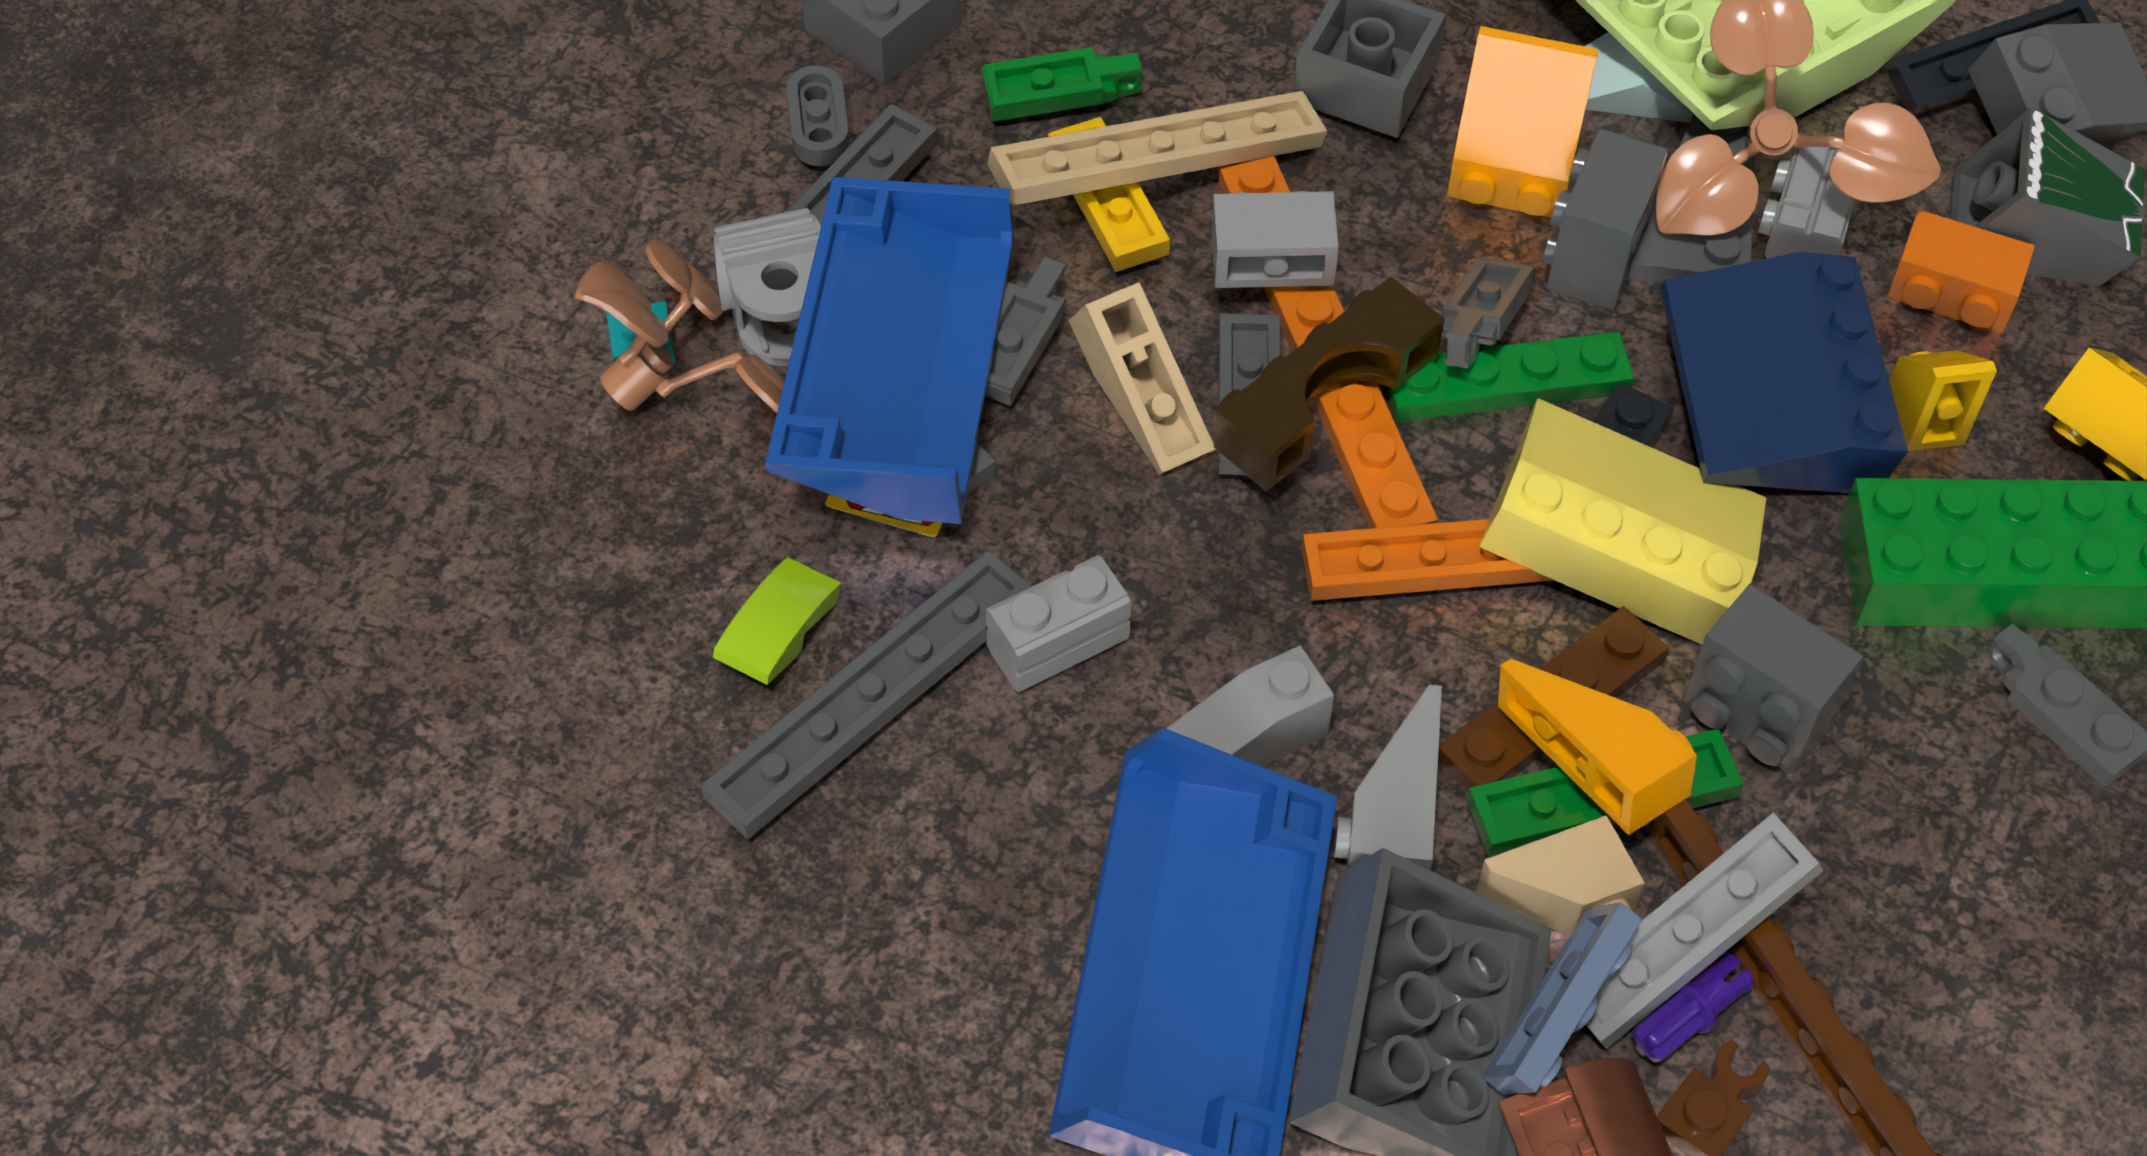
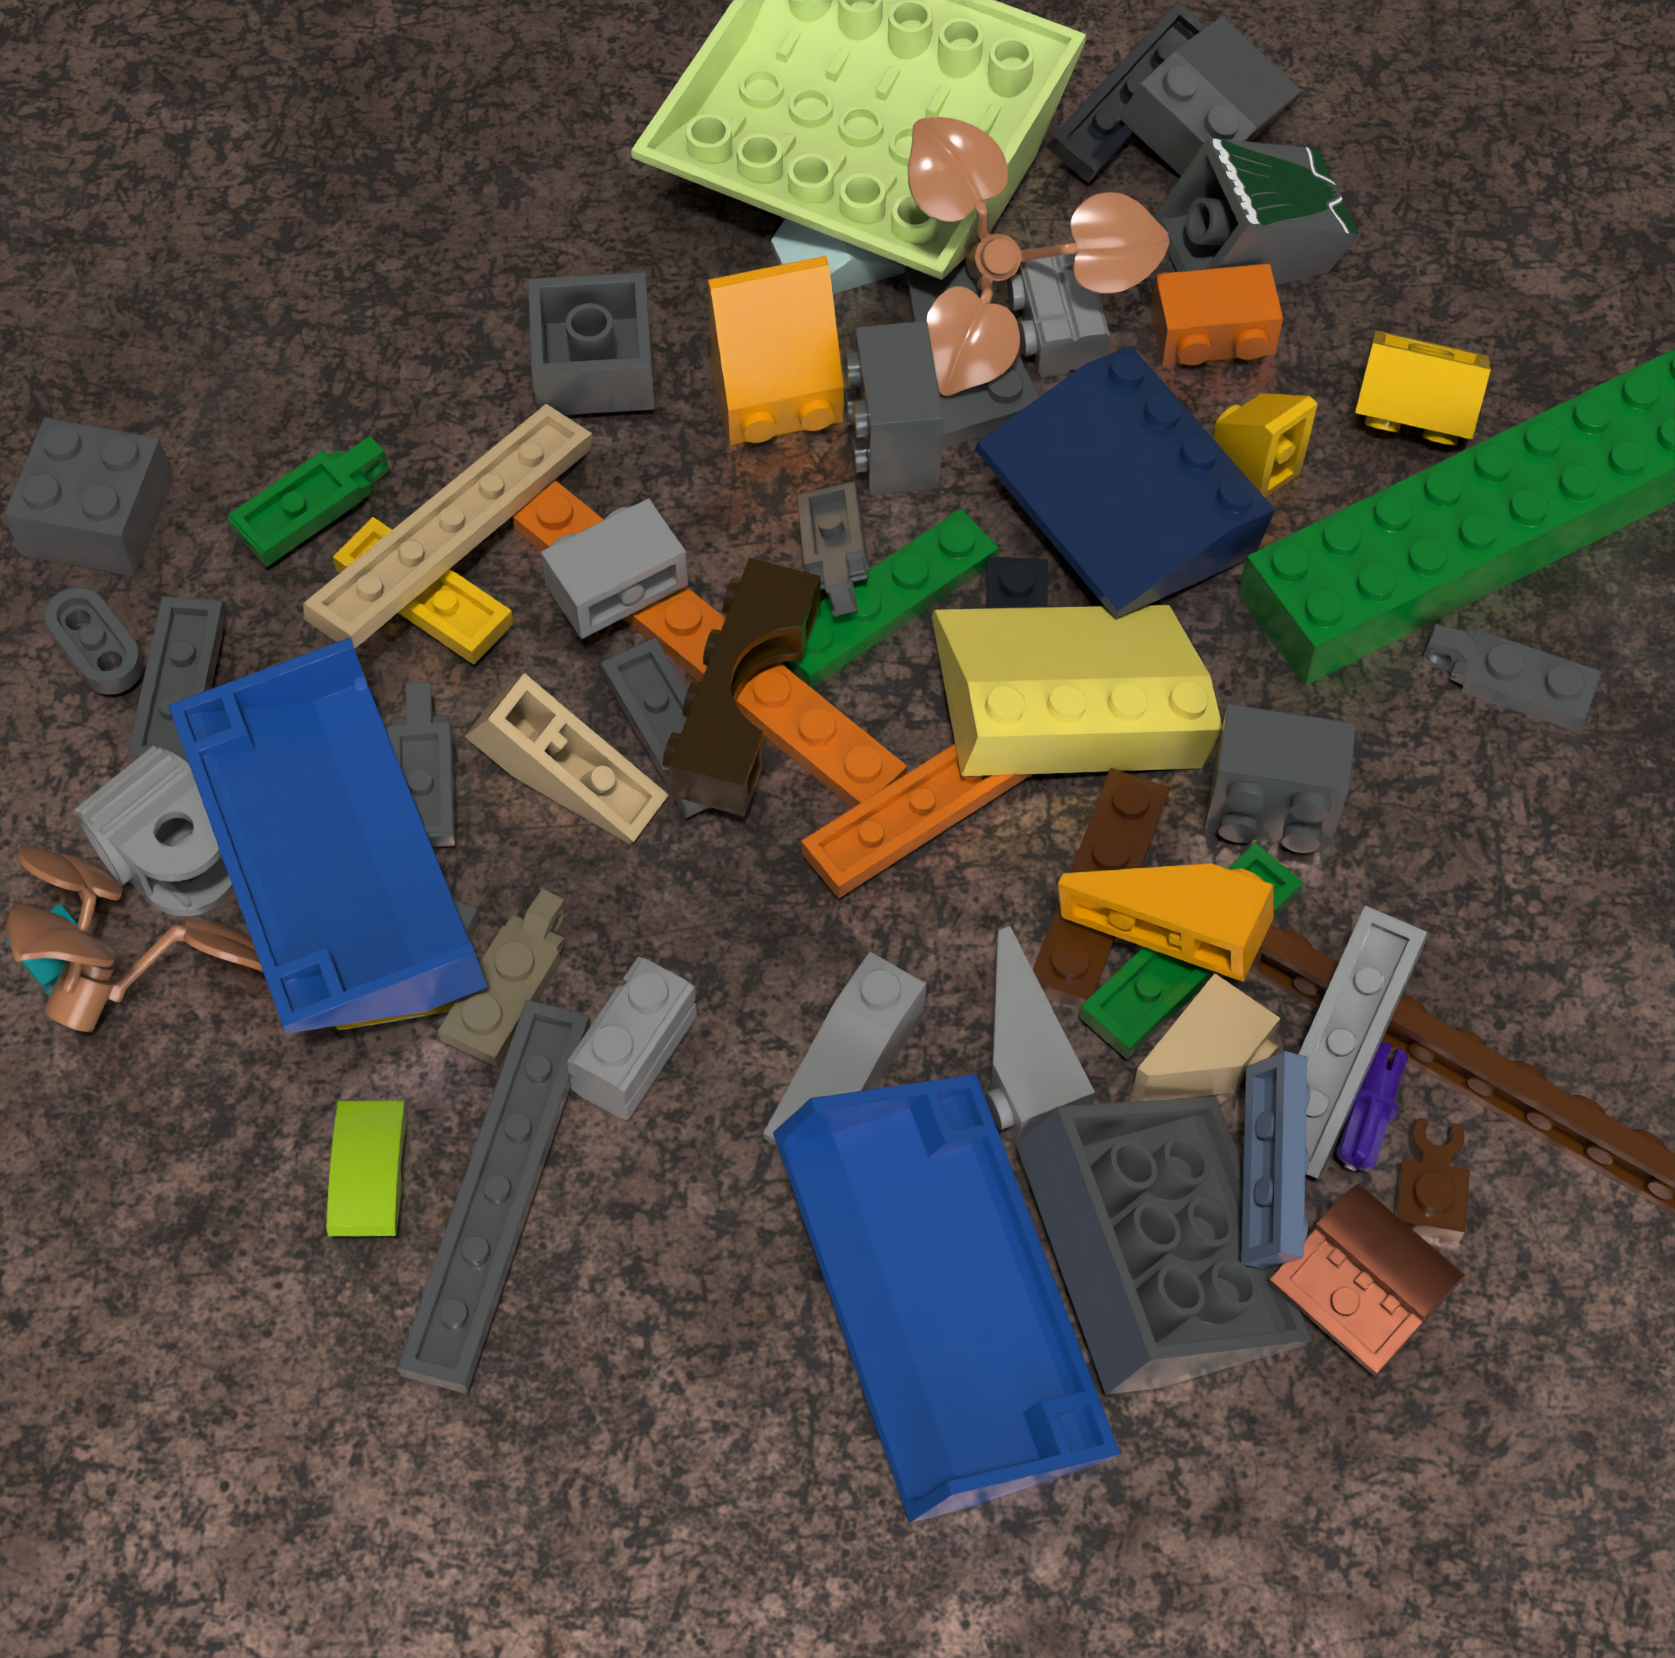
camera: 30 degrees left, 5 degrees up
none -> dark tan hinge [438,889,568,1067]

